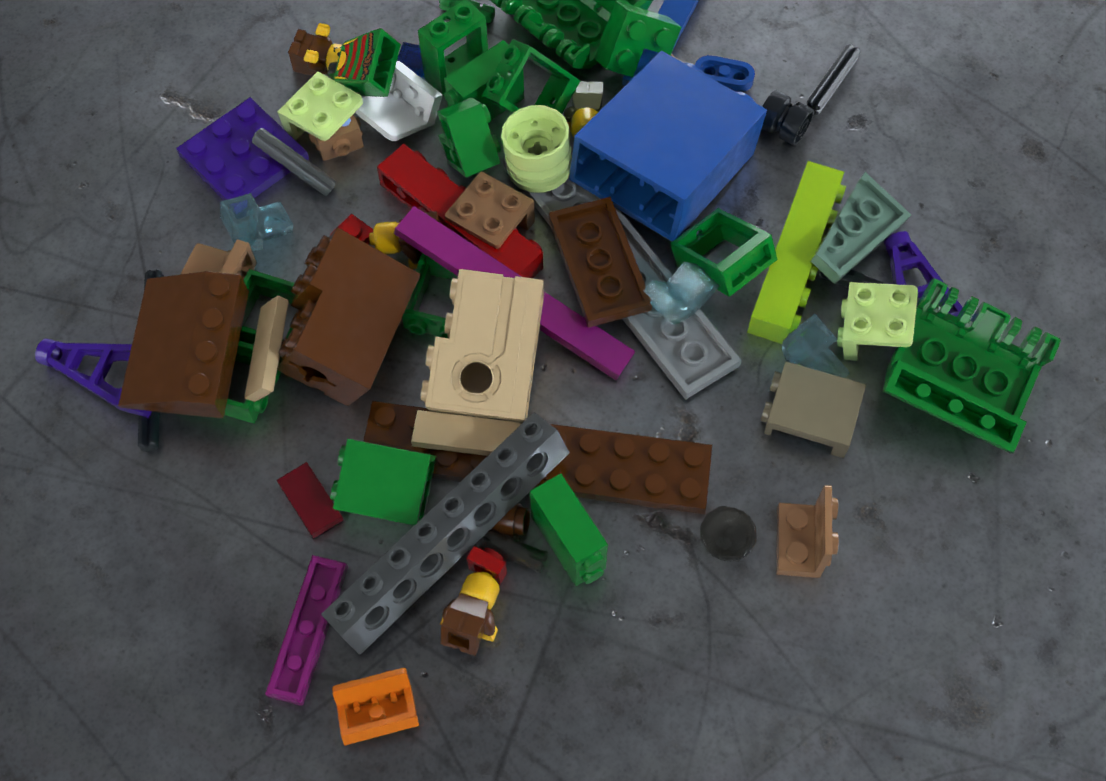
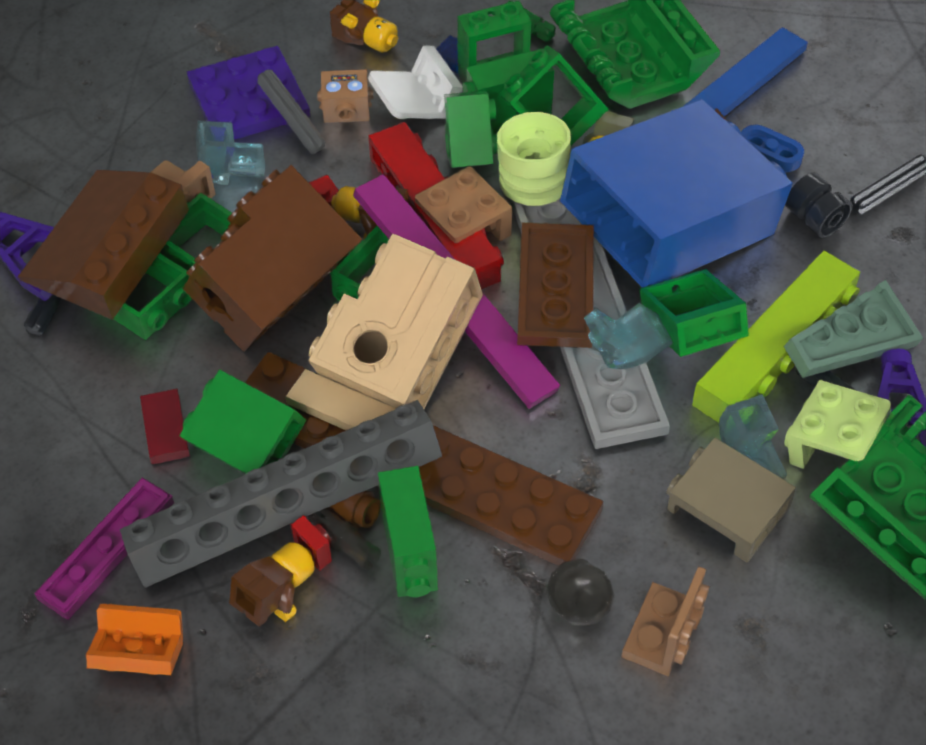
camera: 20 degrees right, 10 degrees down
tan tile [244,296,289,402] -> none
yellowish green bracket [277,71,363,141] -> none
green torso [328,28,401,97] -> none
green brick [594,0,681,77] -> none

